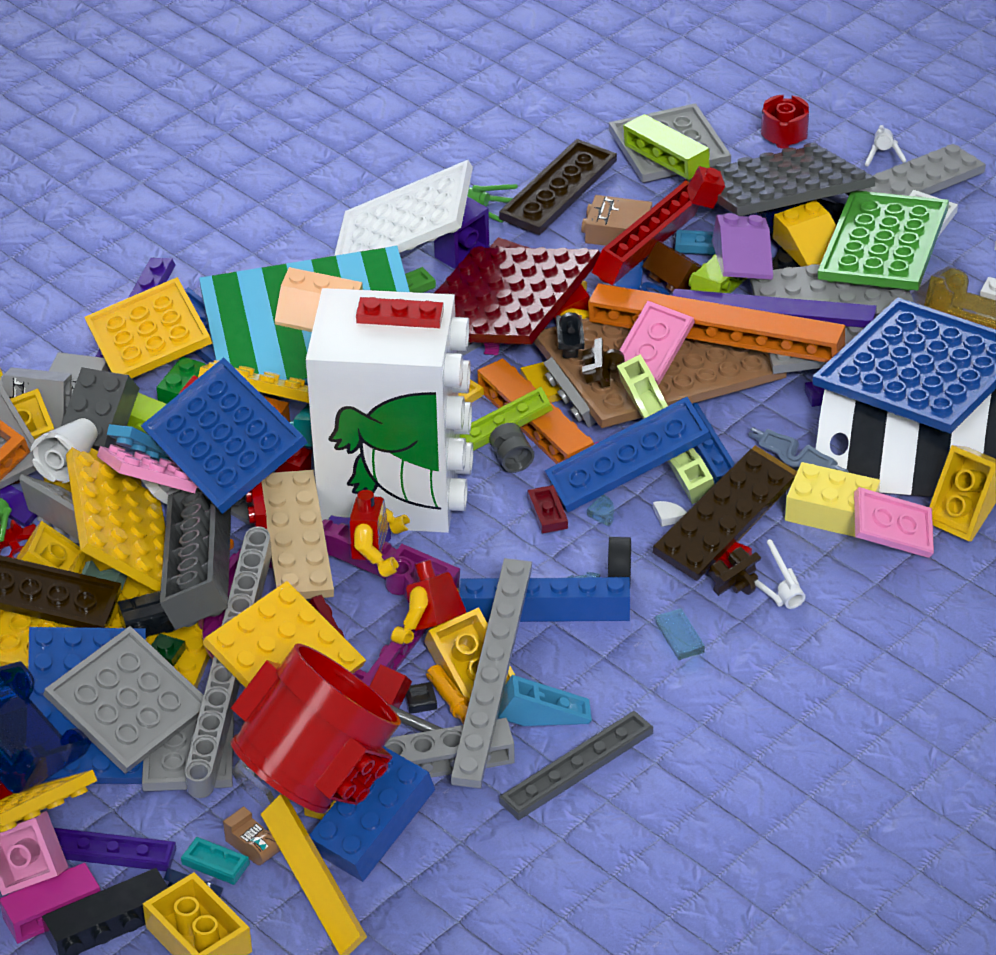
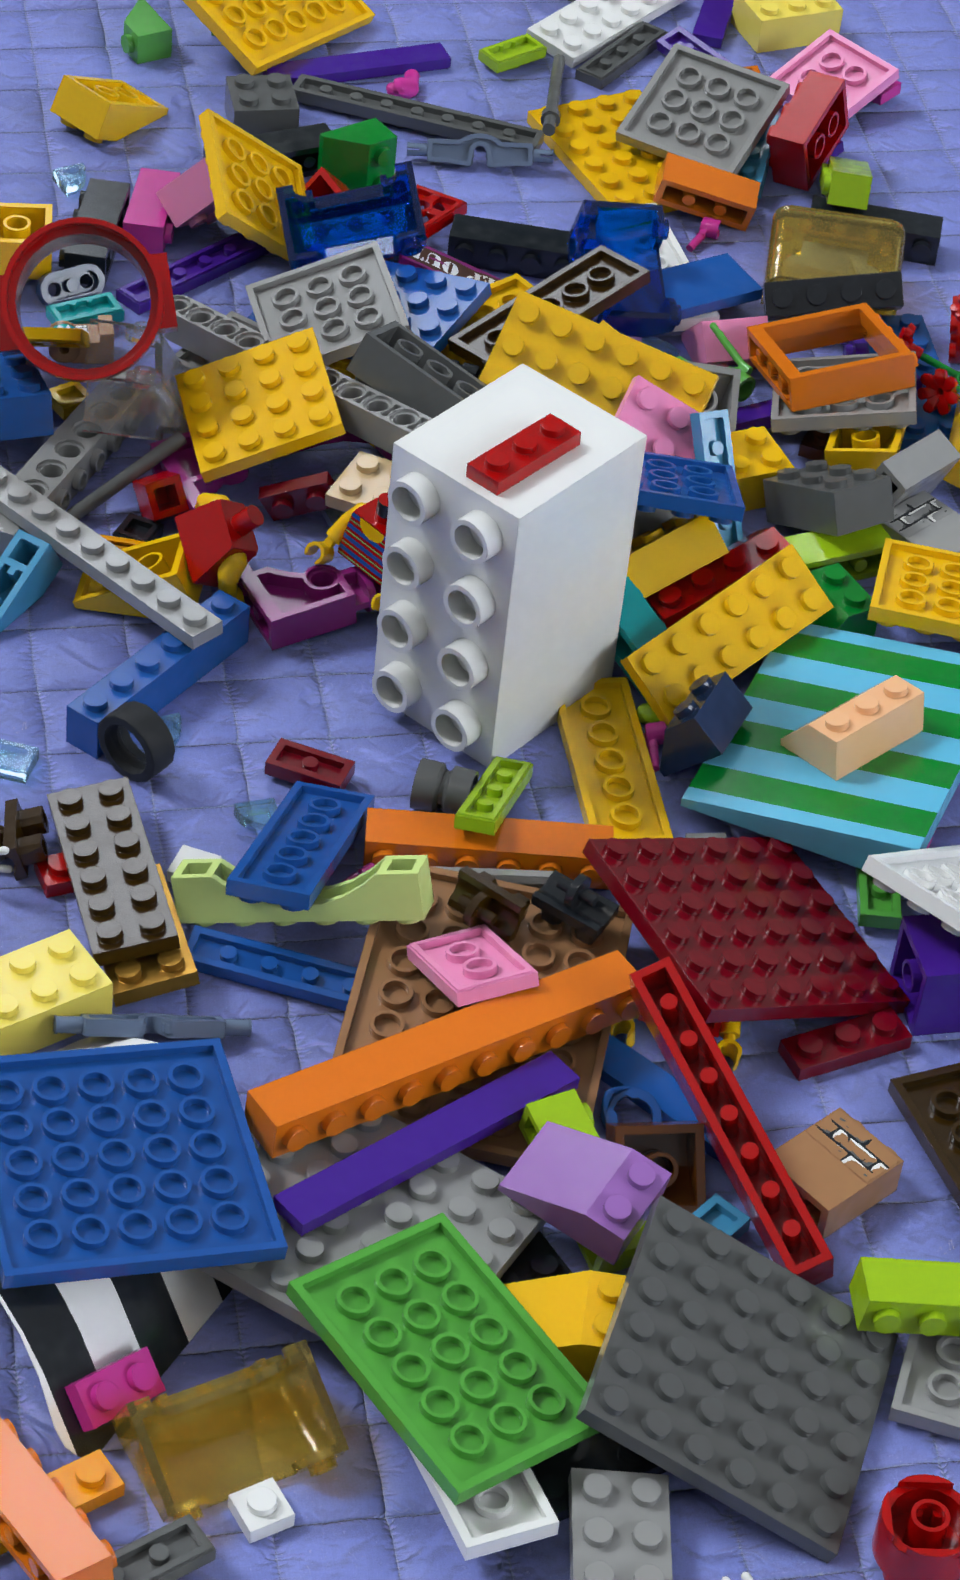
camera: 120 degrees right, 0 degrees up
white cone [31,418,98,483] -> none
red brick [687,166,725,209] -> none

